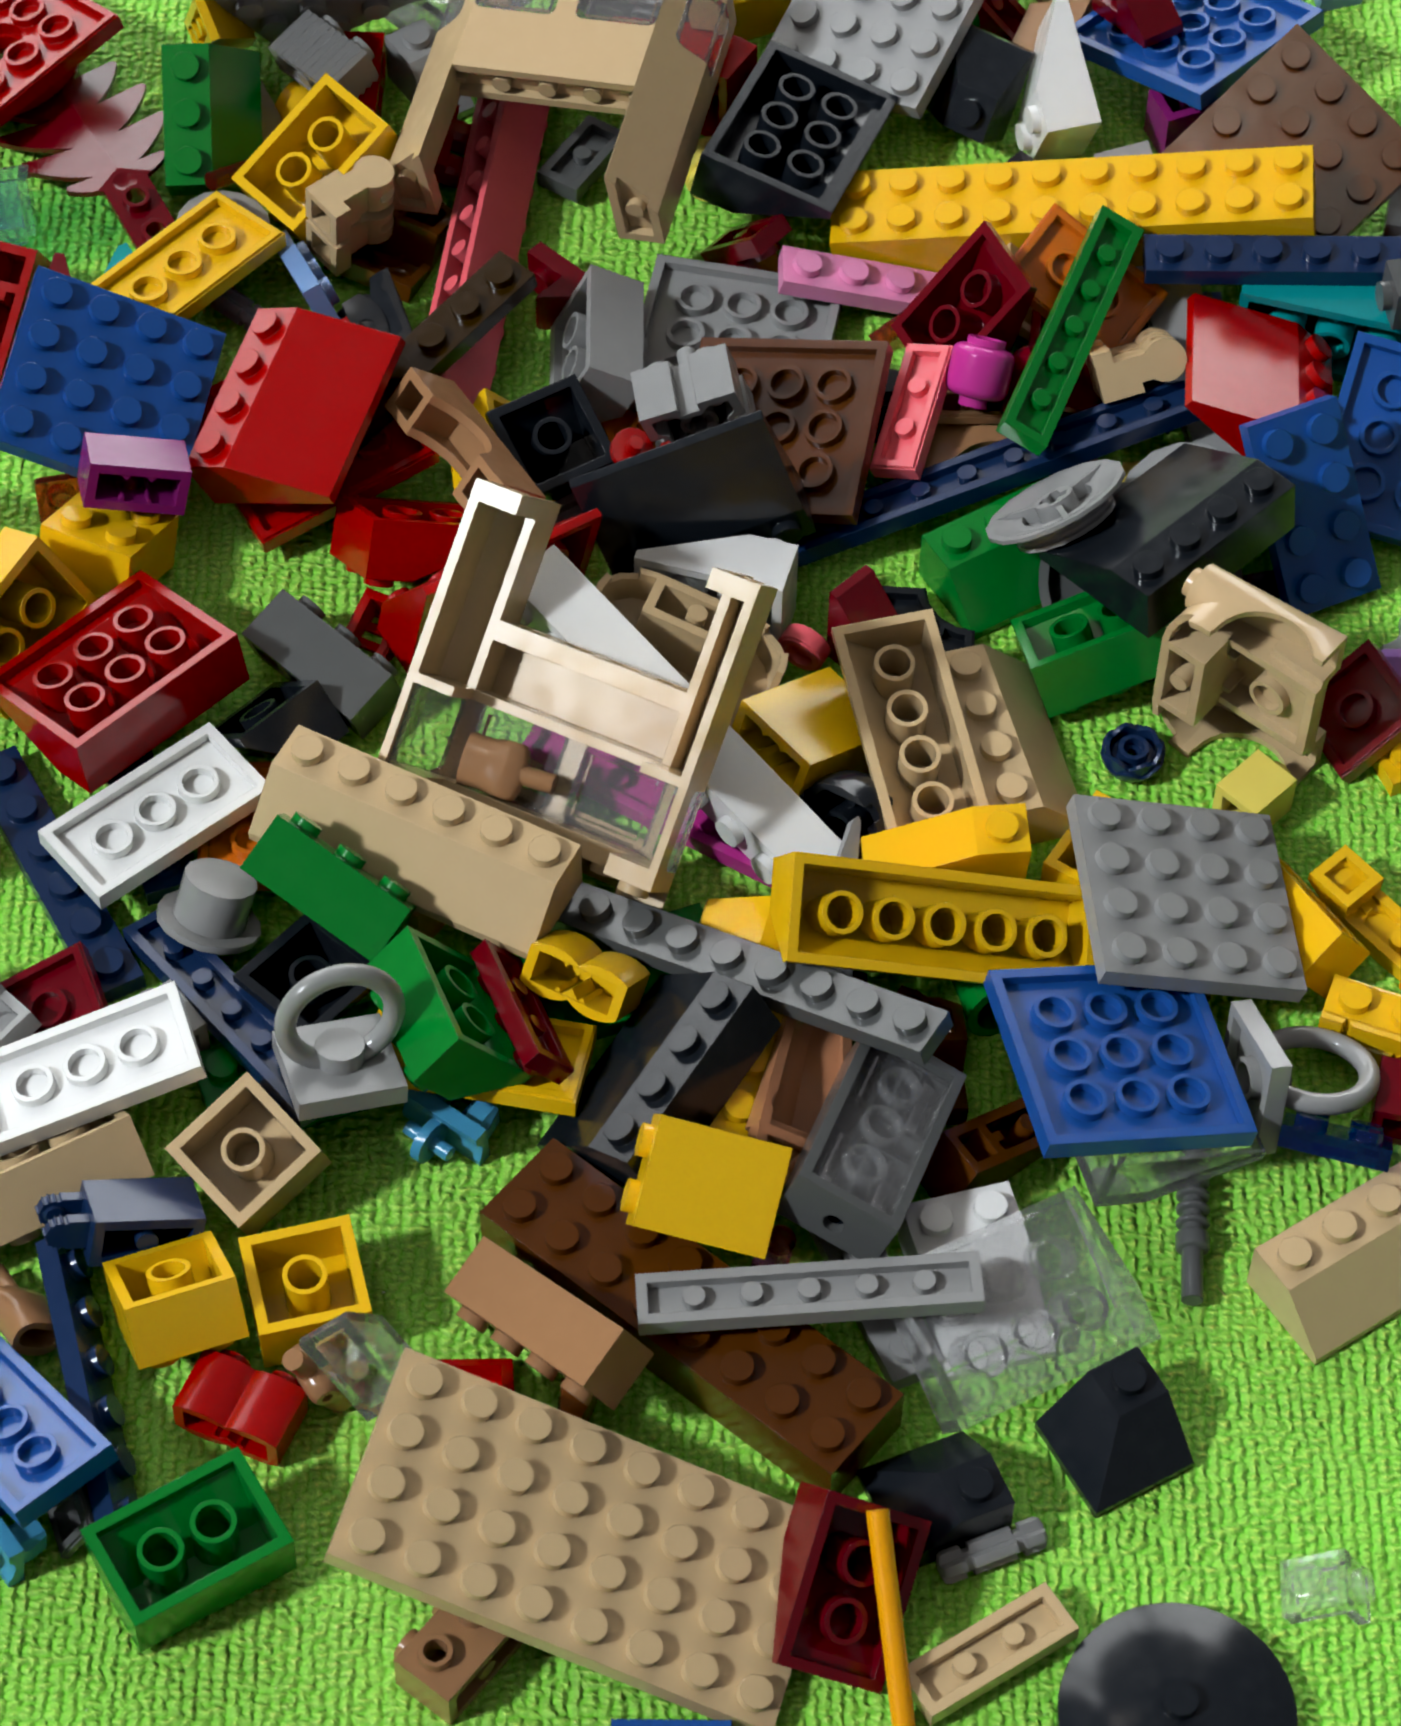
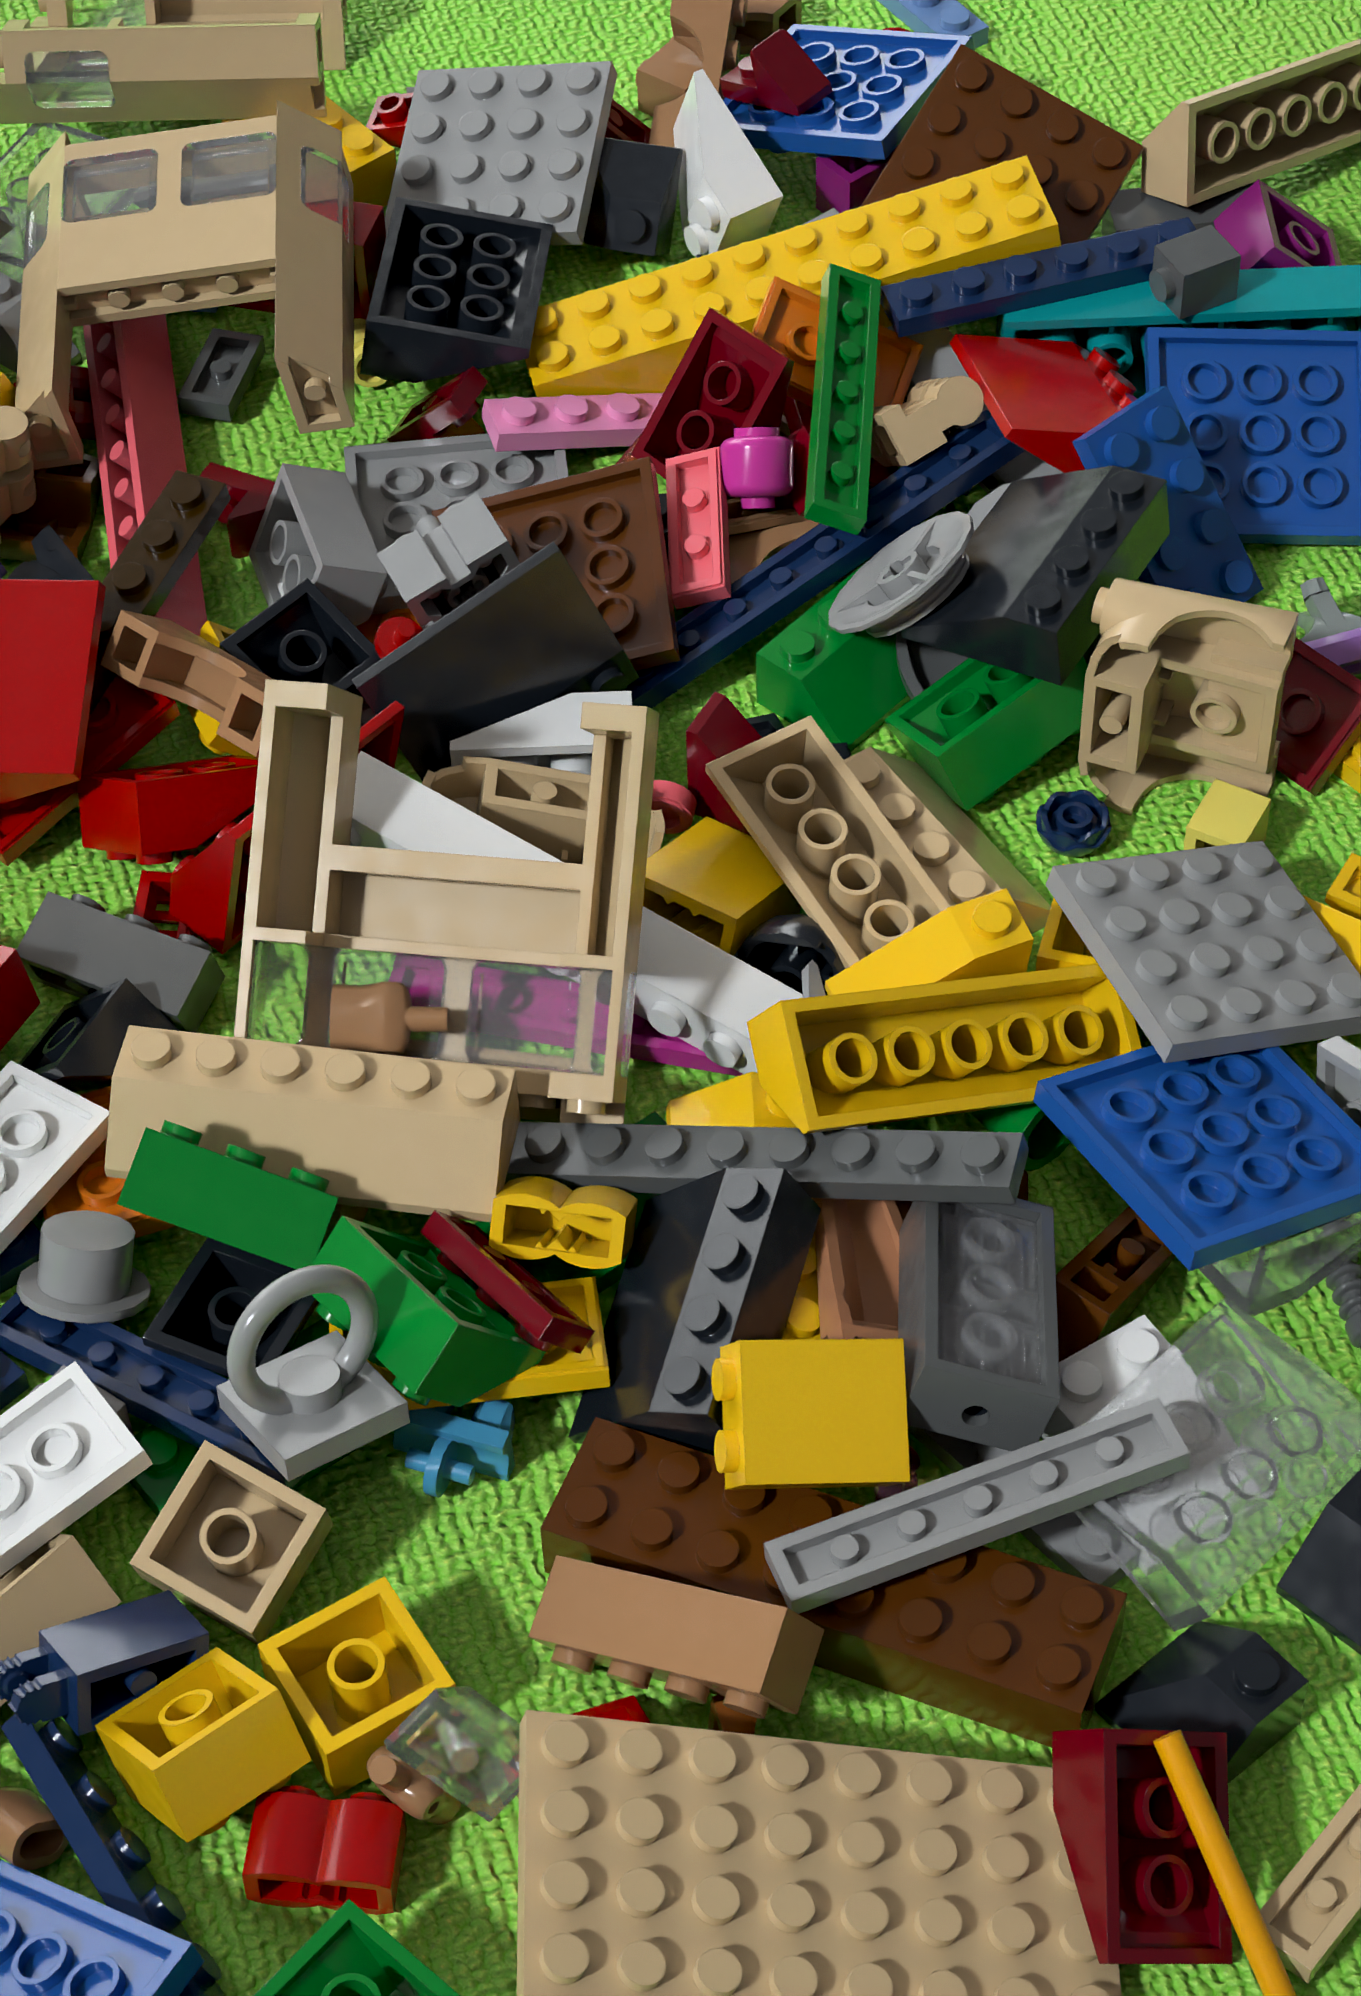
camera: 15 degrees left, 5 degrees down
light grey axle [935,1517,1048,1584] -> none

